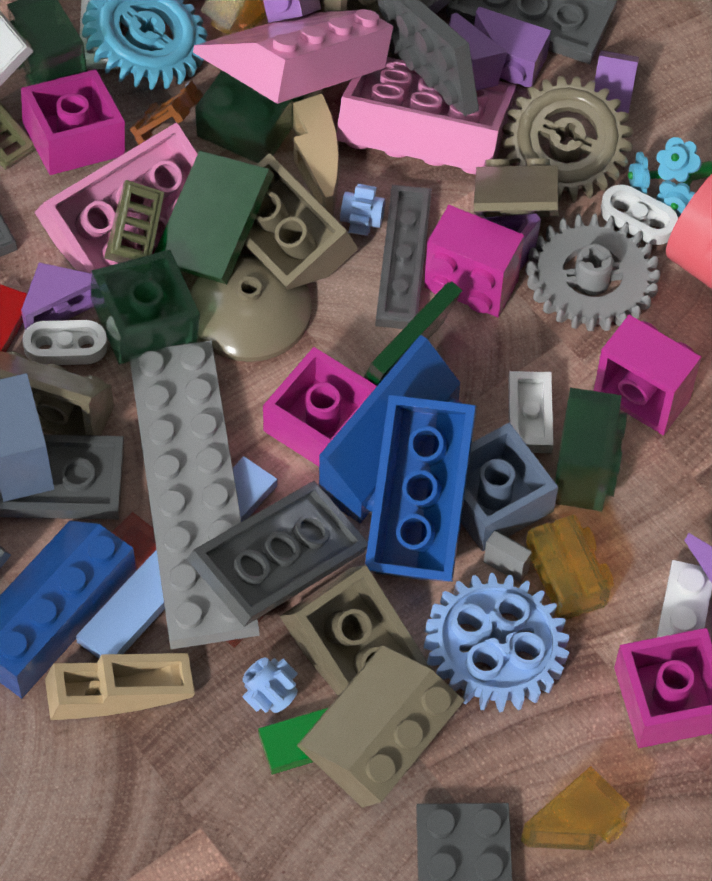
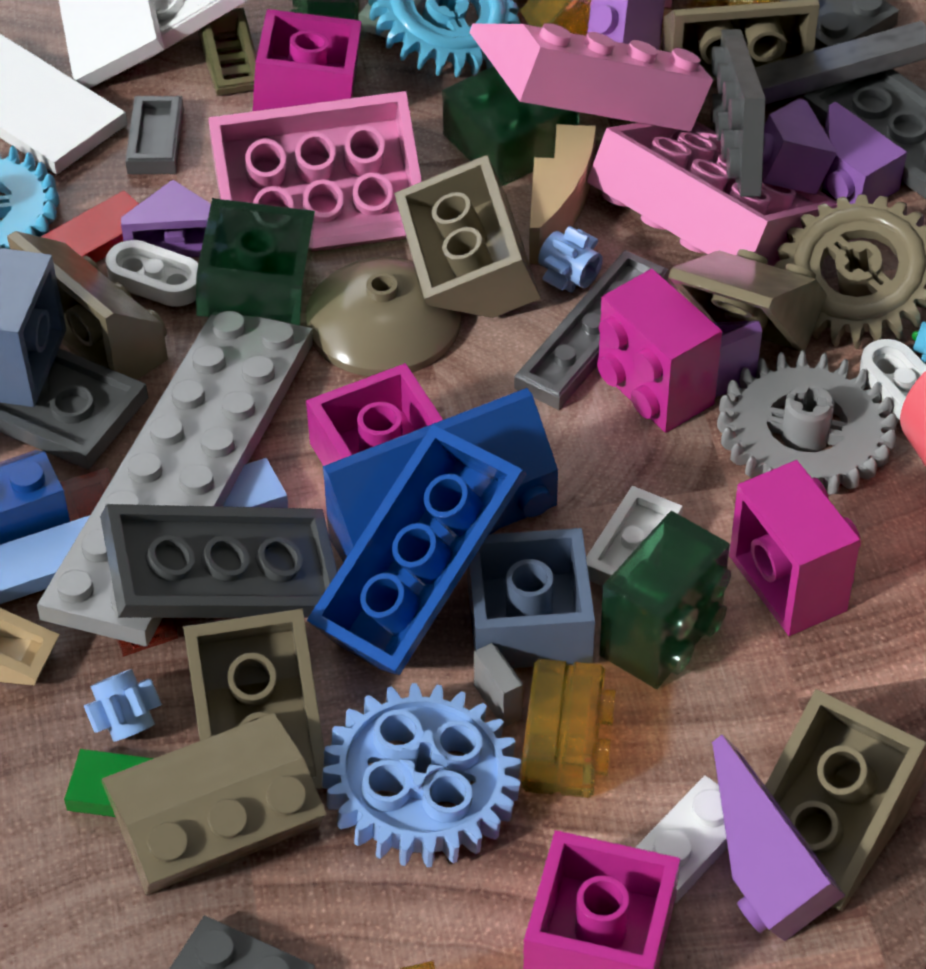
camera: 30 degrees right, 10 degrees down
olive slope [104,180,164,270] -> none
dark orange piece [130,80,204,145] -> none
dark green tile [152,150,274,285] -> none
dark green tile [363,281,463,386] -> none

